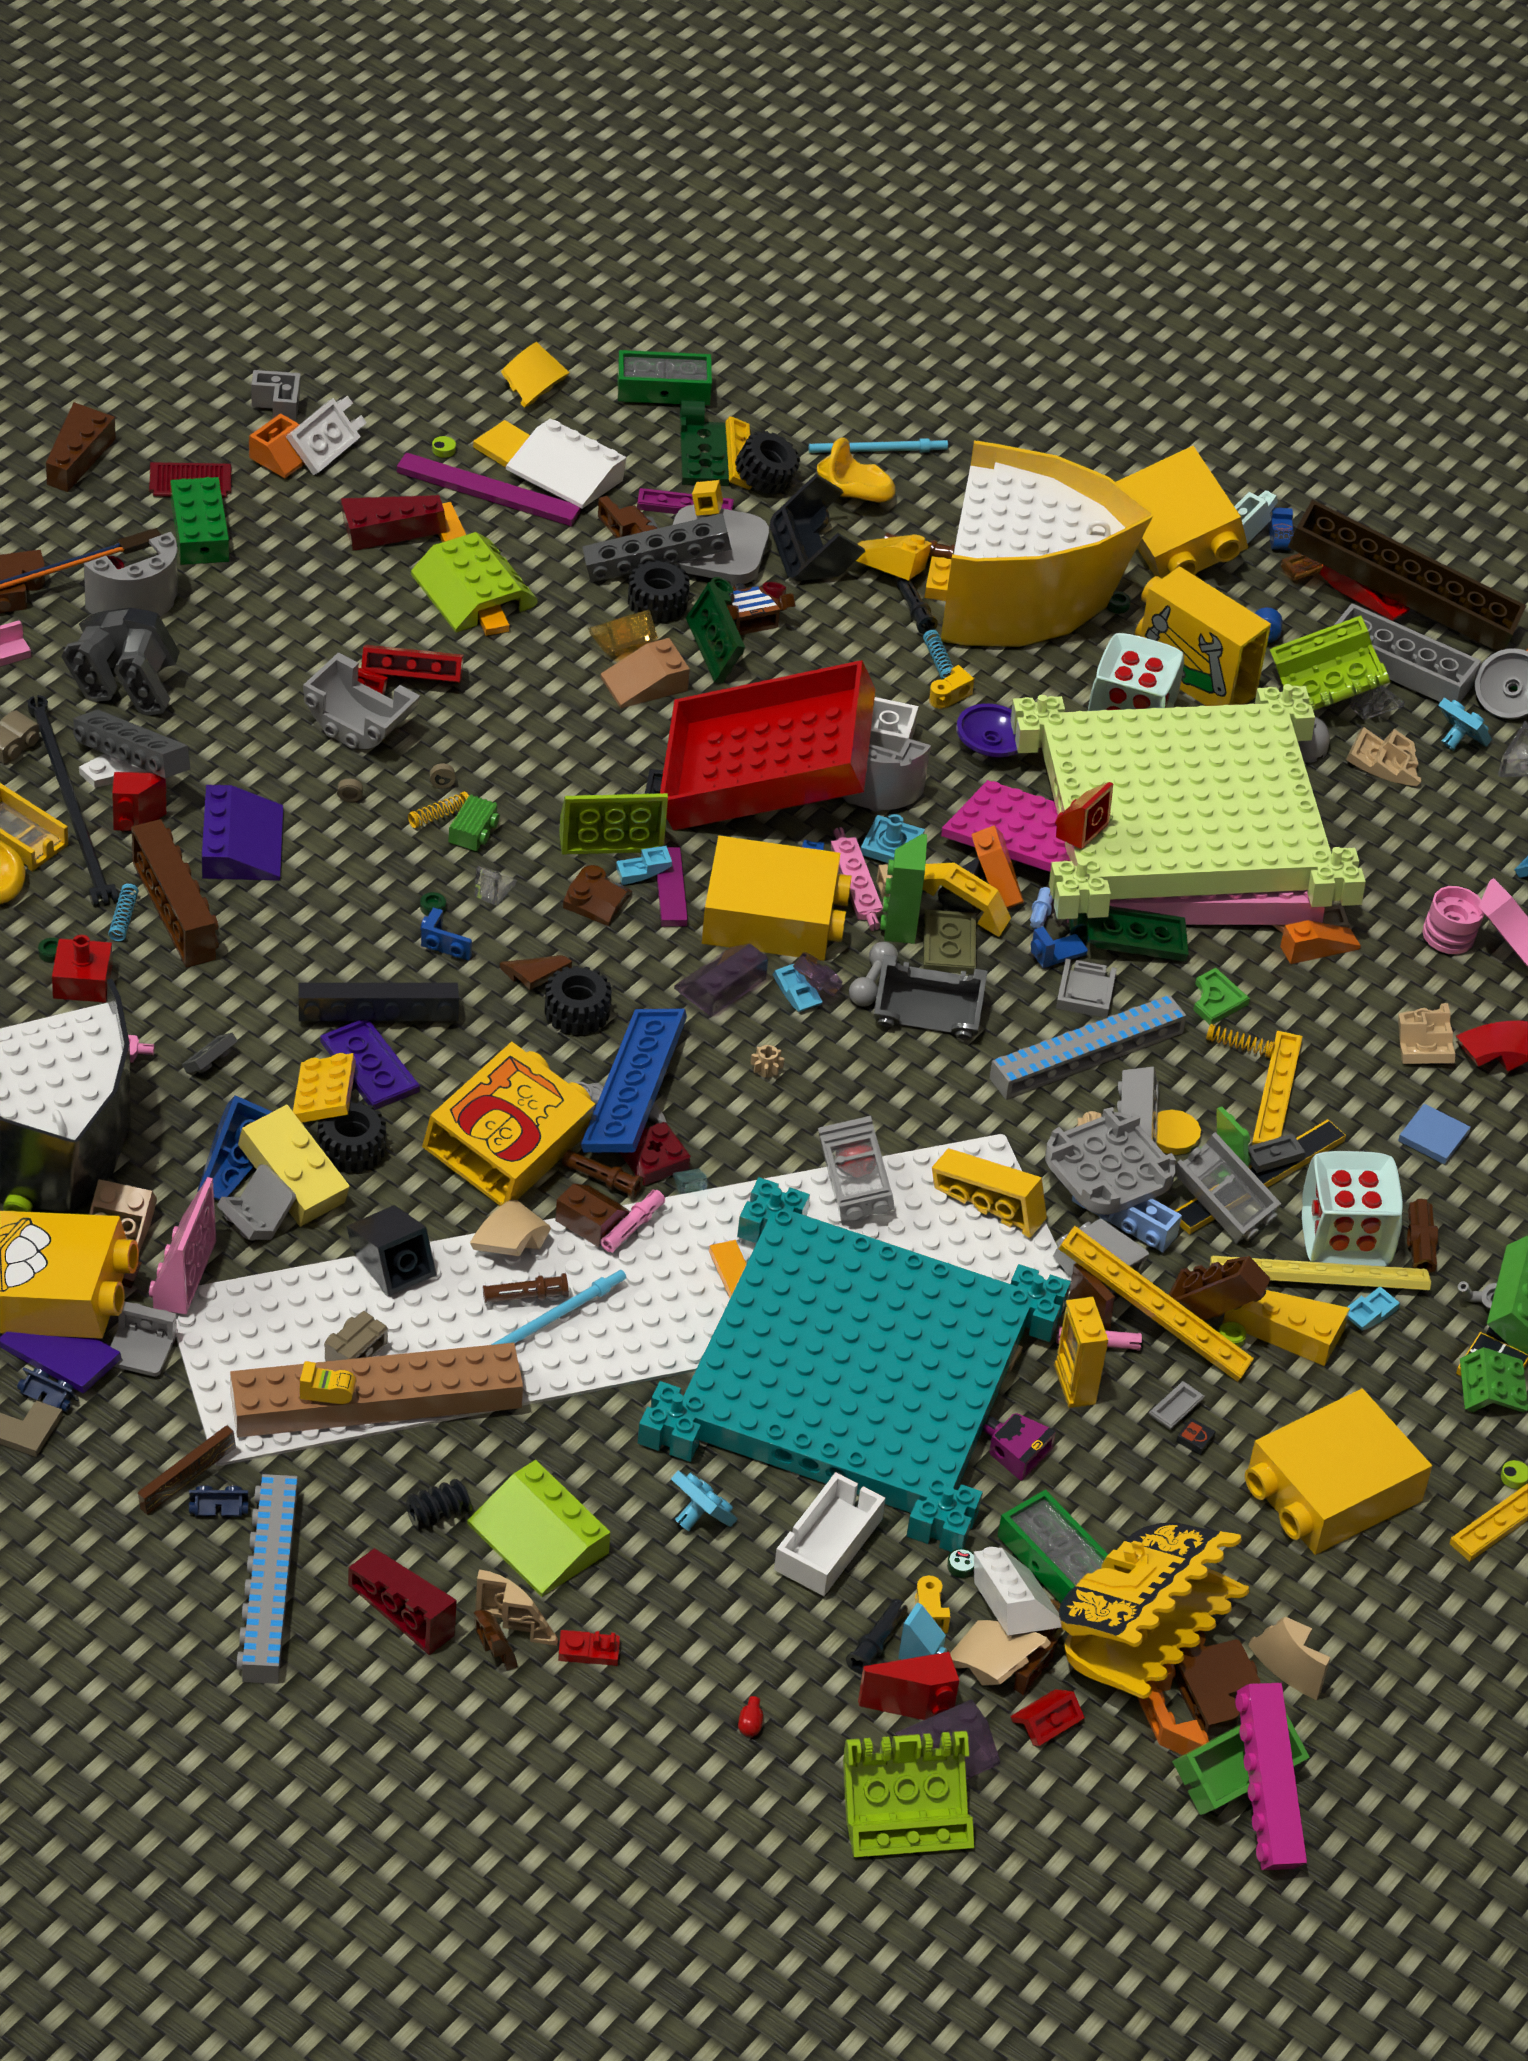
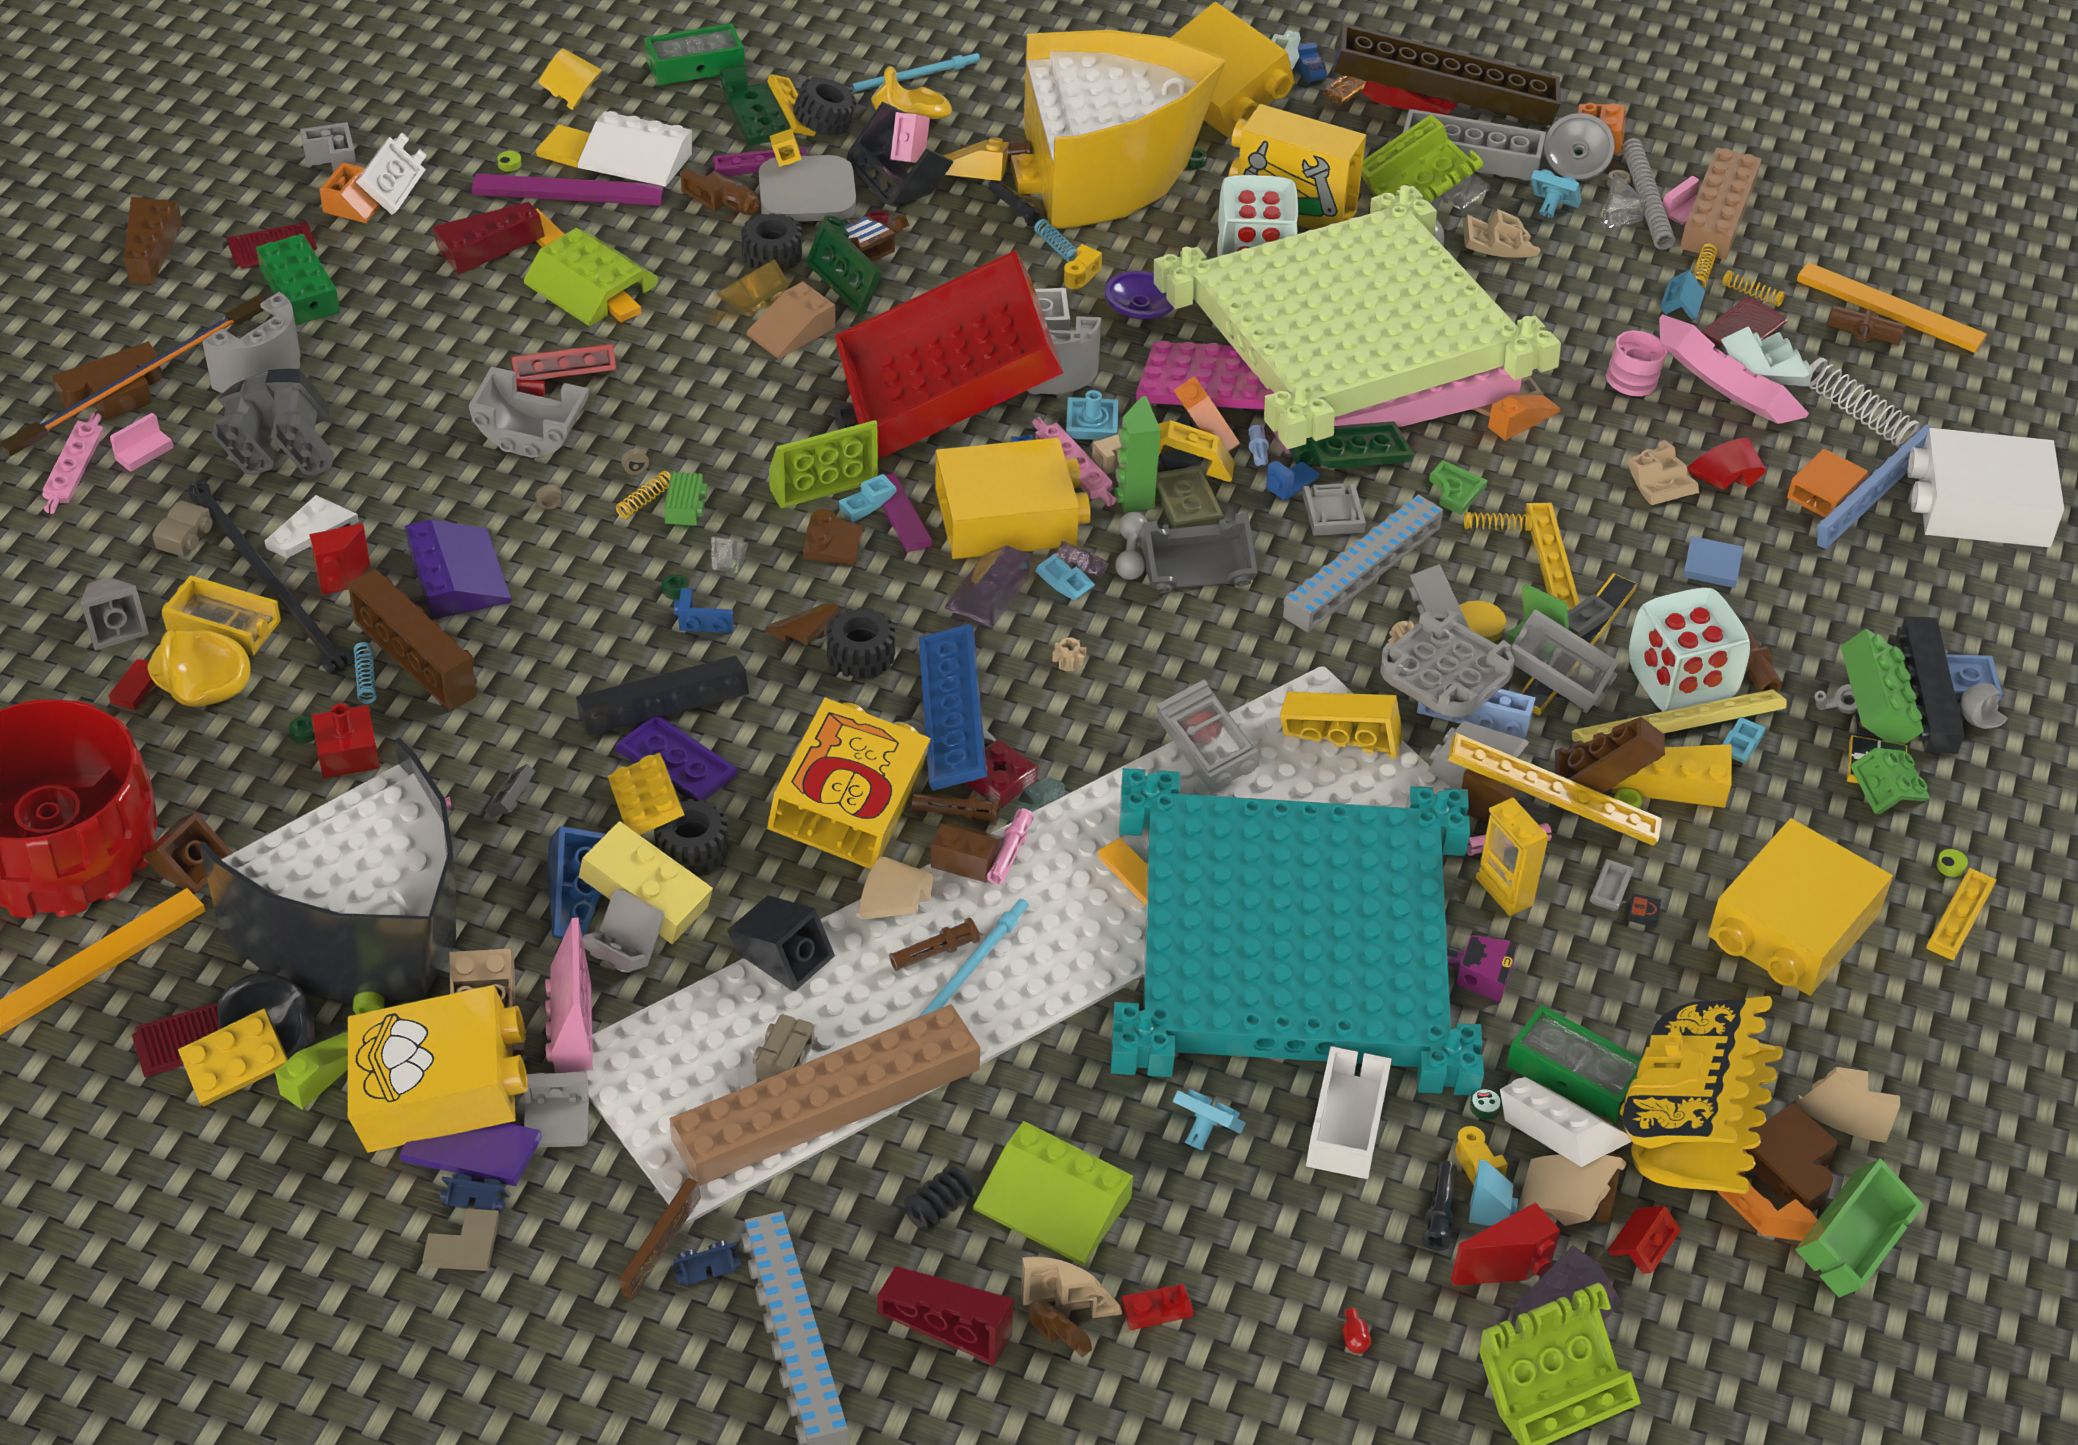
camera: 15 degrees left, 0 degrees up
dark grey brick [73,710,190,778] -> none
yellow leg [299,1361,357,1404] -> none
dark grey brick [582,513,732,583] -> none
red slope [1055,782,1113,849] -> none
dark pink brick [1235,1683,1307,1870] -> none
none -> bright pink panel [890,112,930,163]

